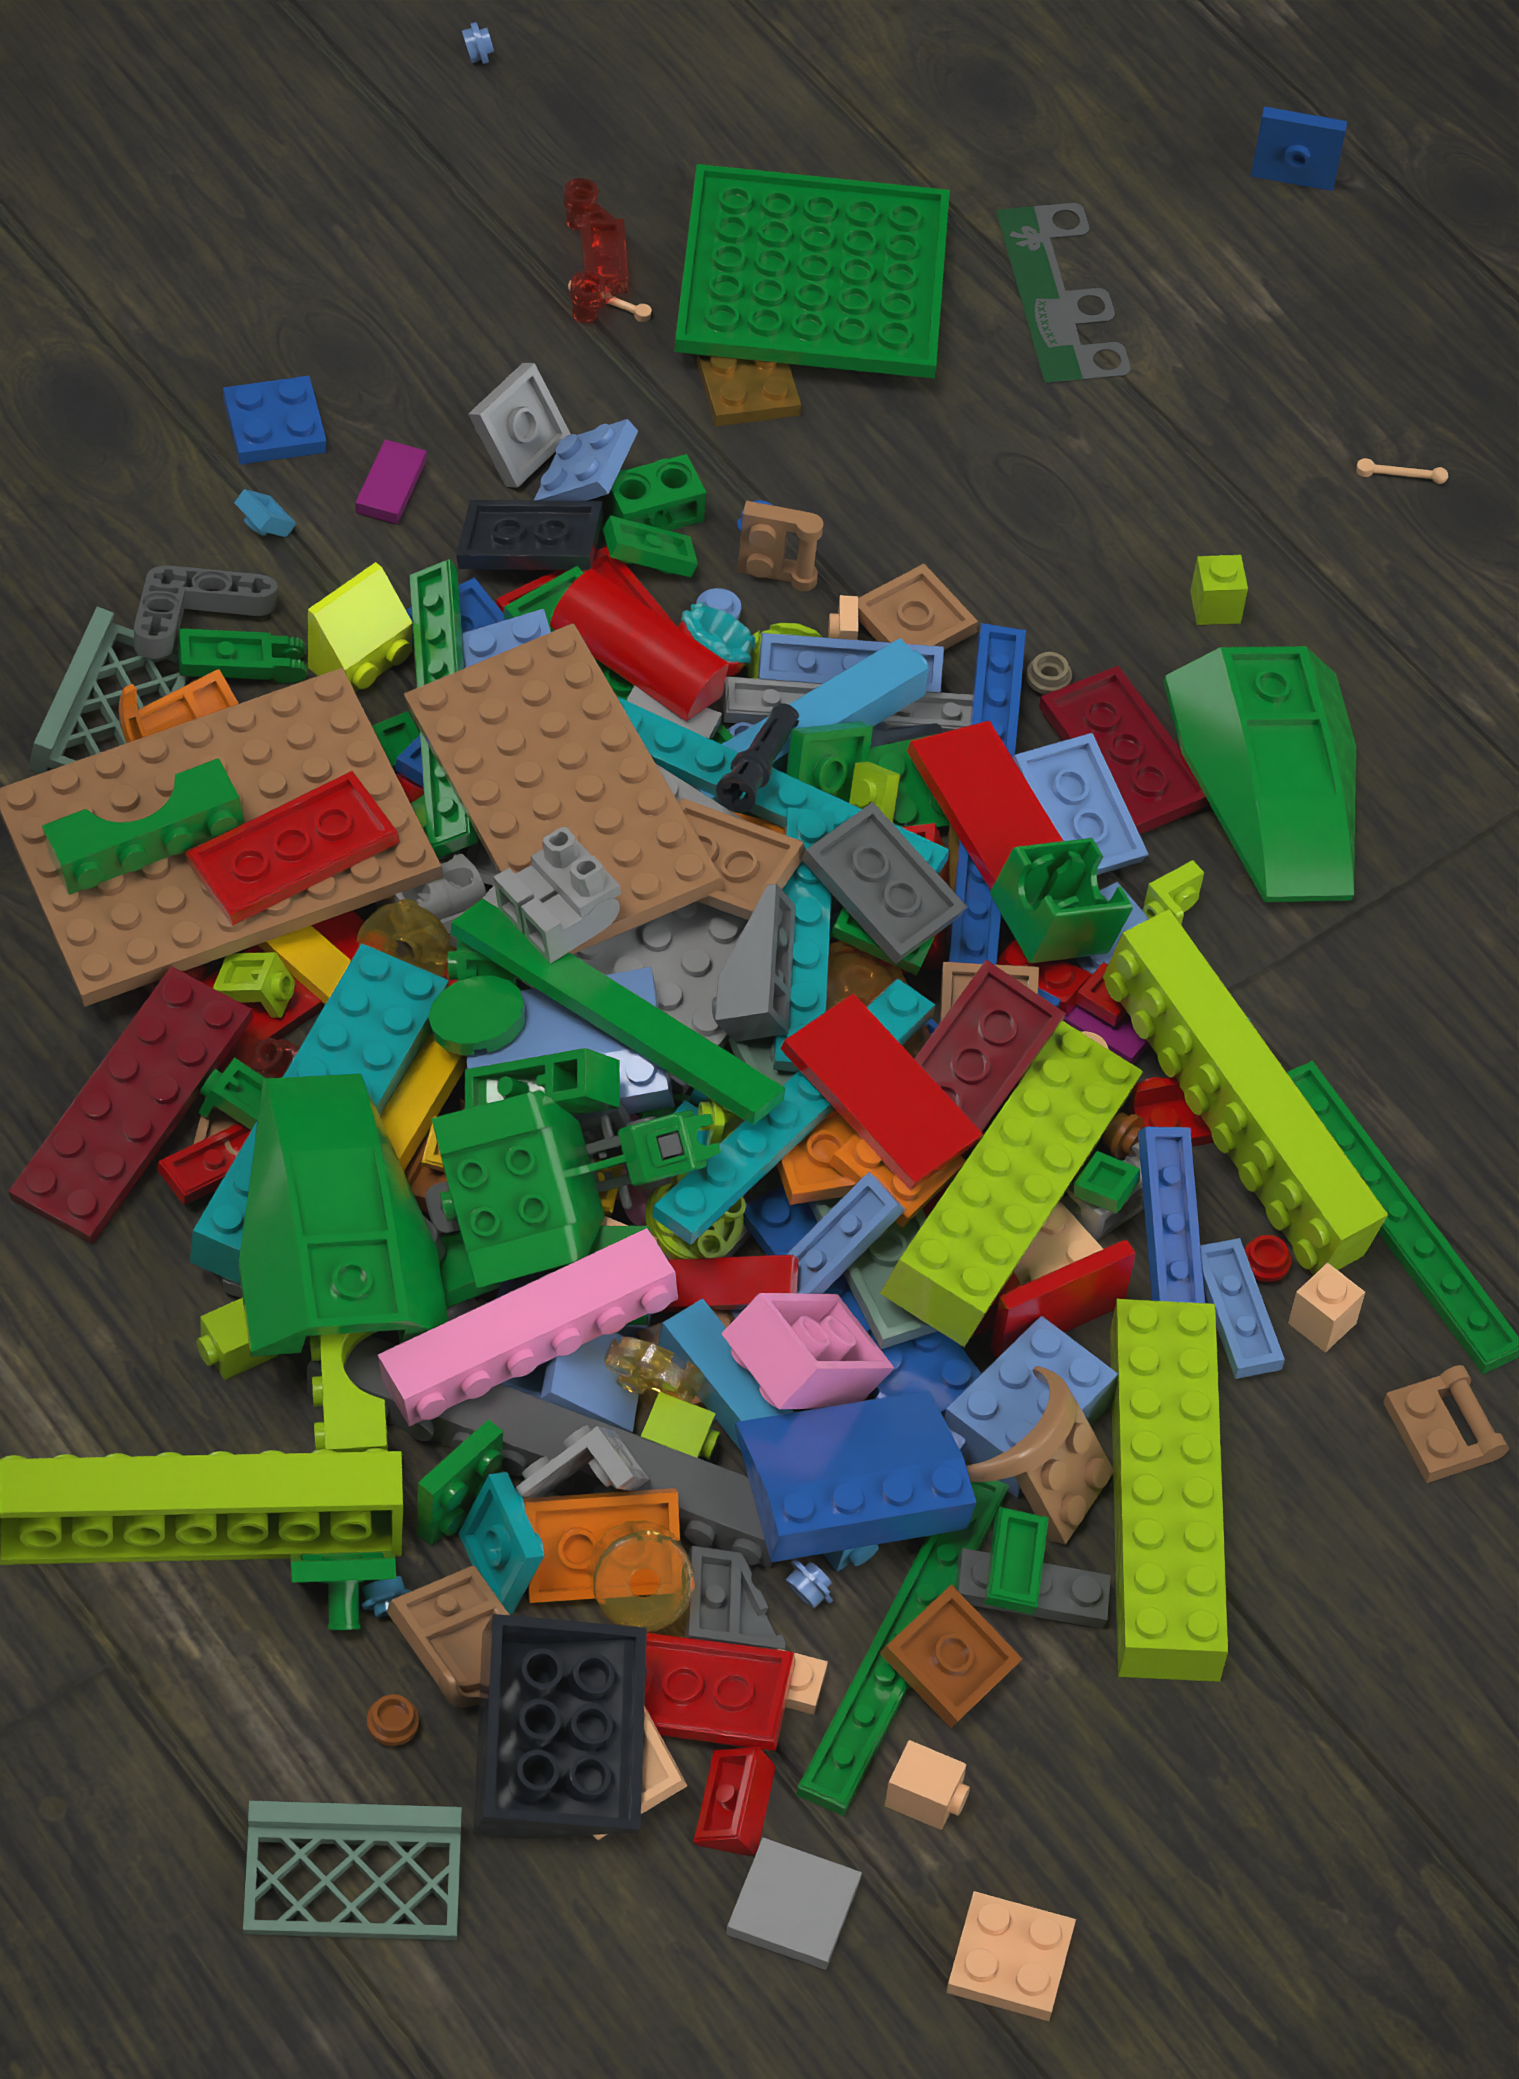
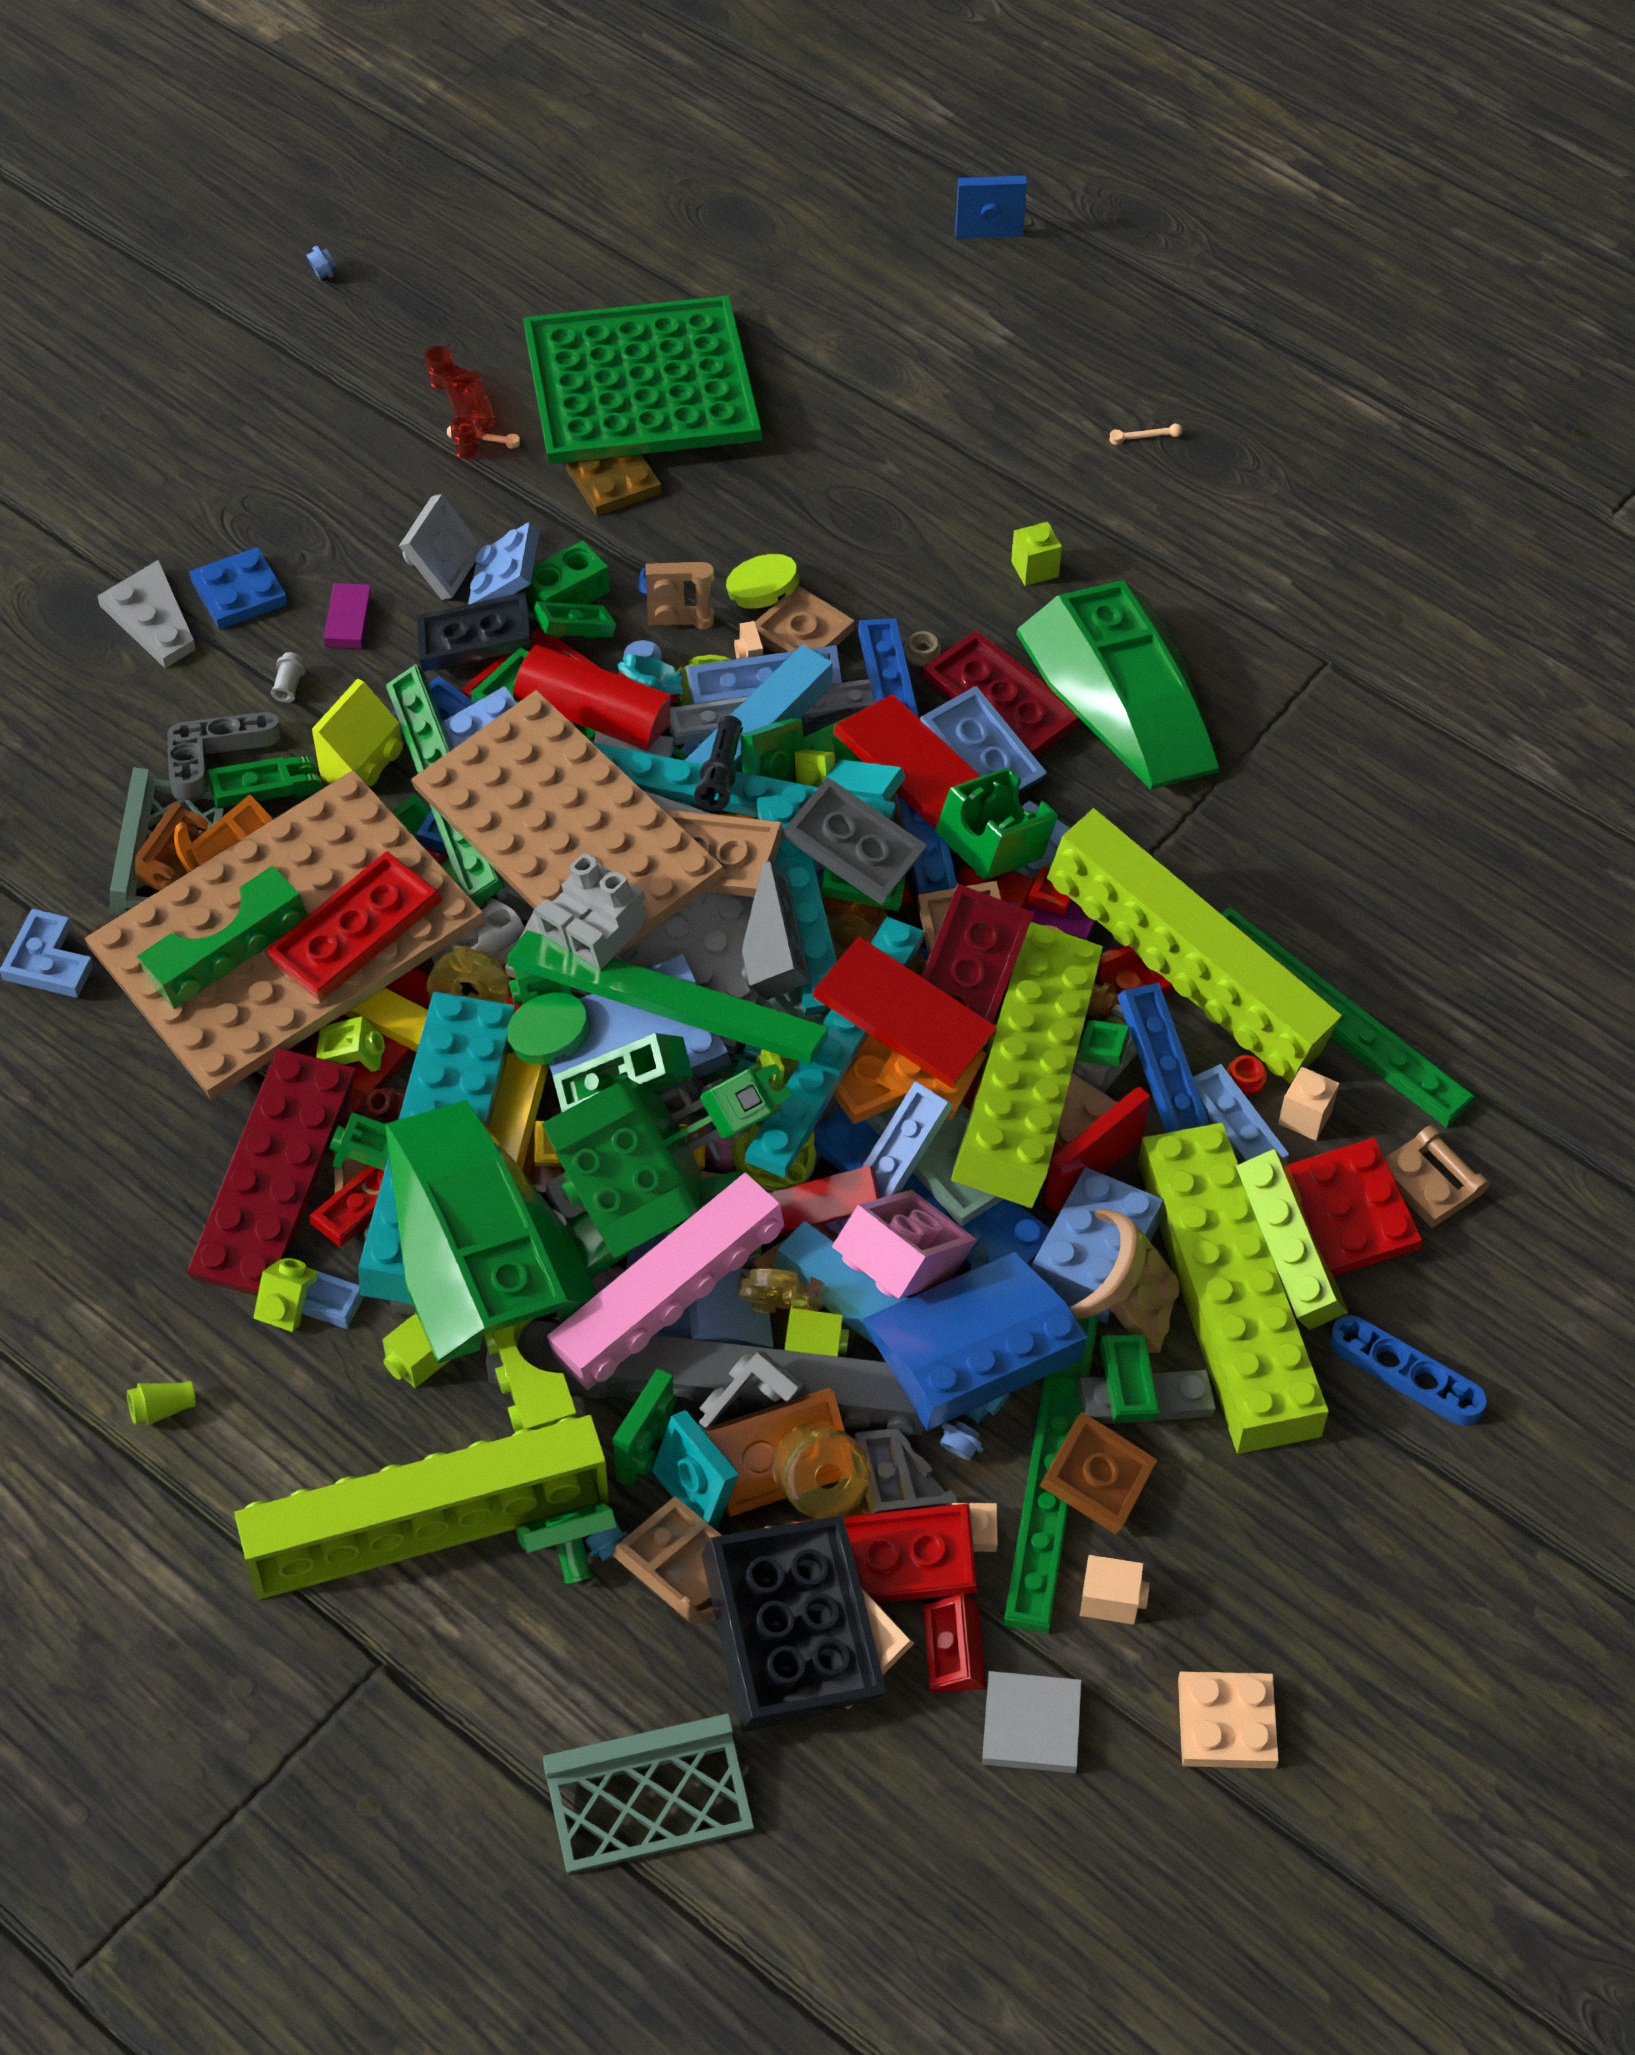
camera: 10 degrees left, 0 degrees up
dark azure plate [234,489,297,537] -> none
dark orange plate [367,1694,419,1746] -> none
piece [996,203,1131,383] -> none
lime bracket [1143,860,1204,924] -> none
none -> light grey wing [97,560,196,668]
none -> dark orange hinge [135,802,209,891]
none -> lime bracket [253,1258,319,1332]
none -> light grey pin [271,652,306,703]
none -> medium blue tile [302,1271,365,1329]
none -> lime tile [726,554,800,609]
none -> teal tile [820,759,906,802]
none -> lime arch [1236,1149,1348,1330]
none -> red plate [1288,1137,1422,1277]
none -> blue beam [1330,1315,1487,1426]

